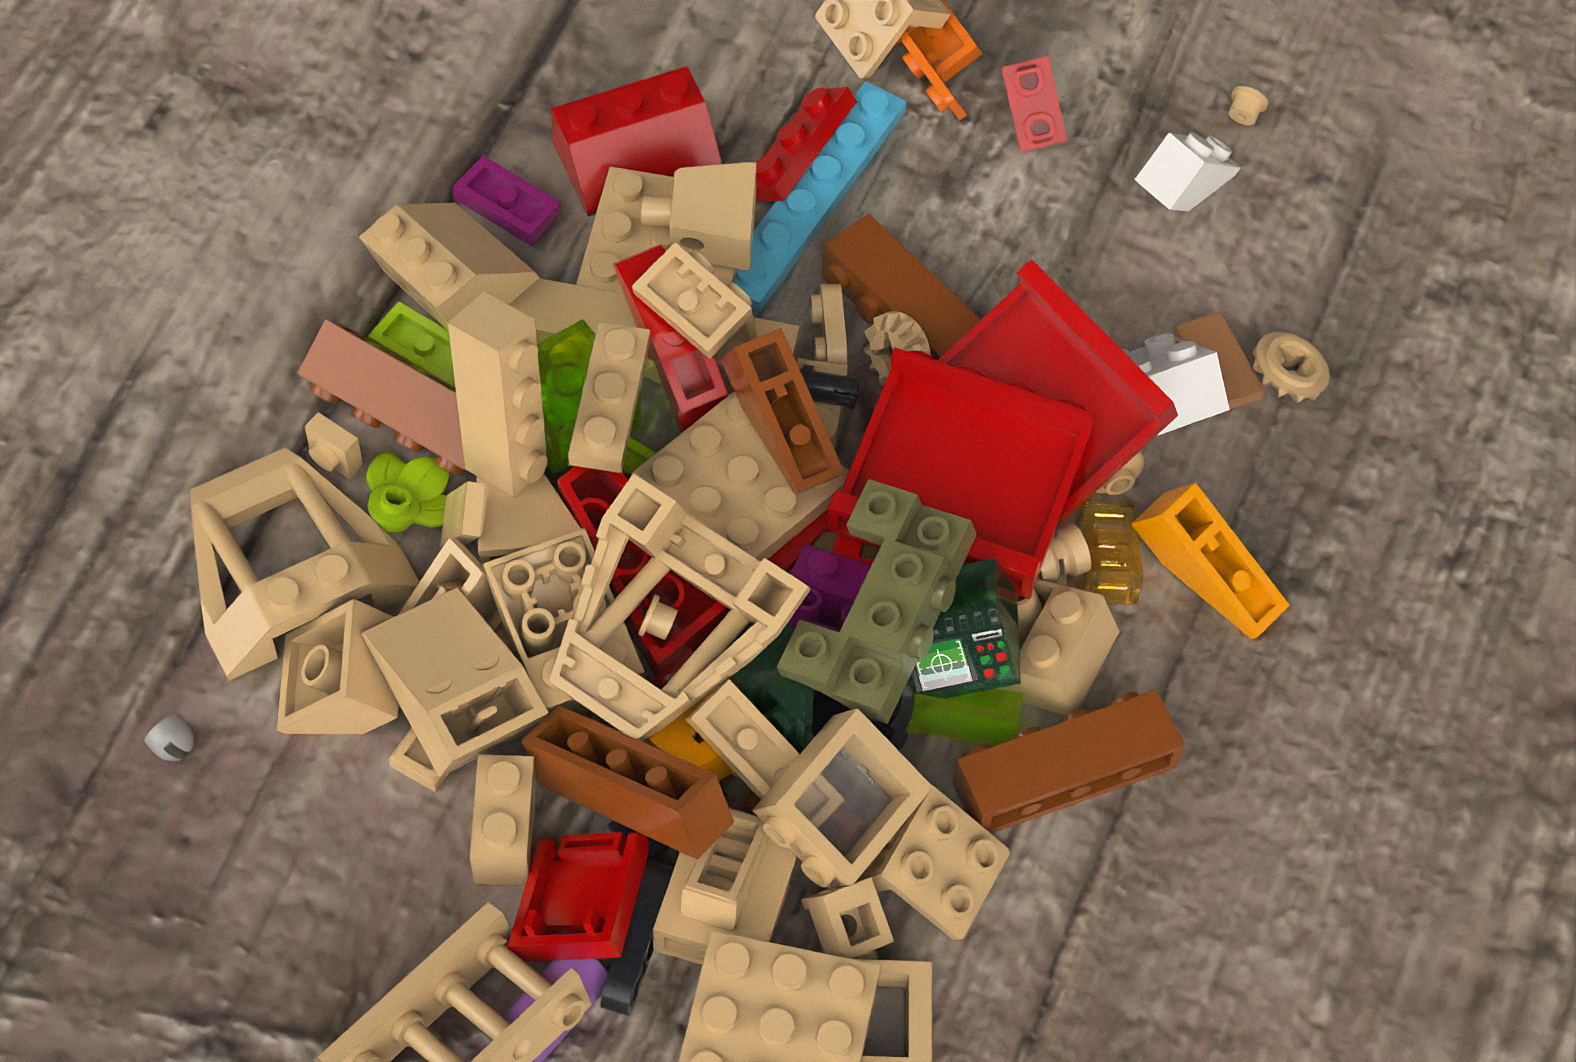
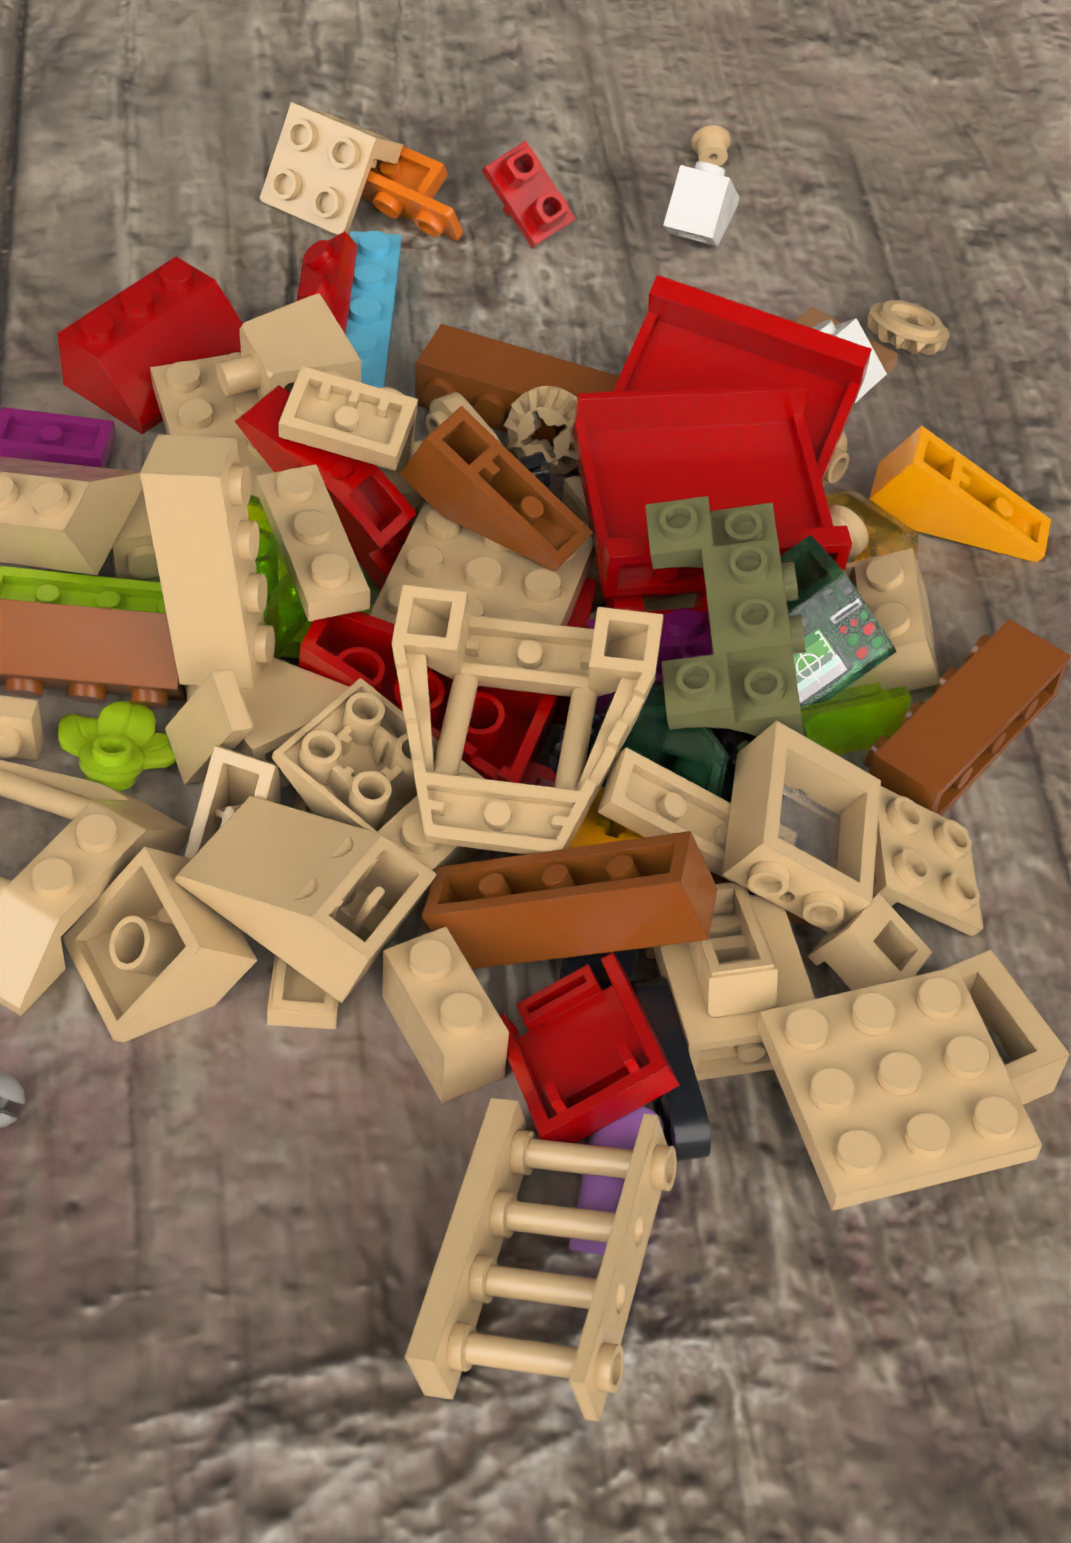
camera: 30 degrees left, 10 degrees down
tan piece [638,594,678,640] -> none

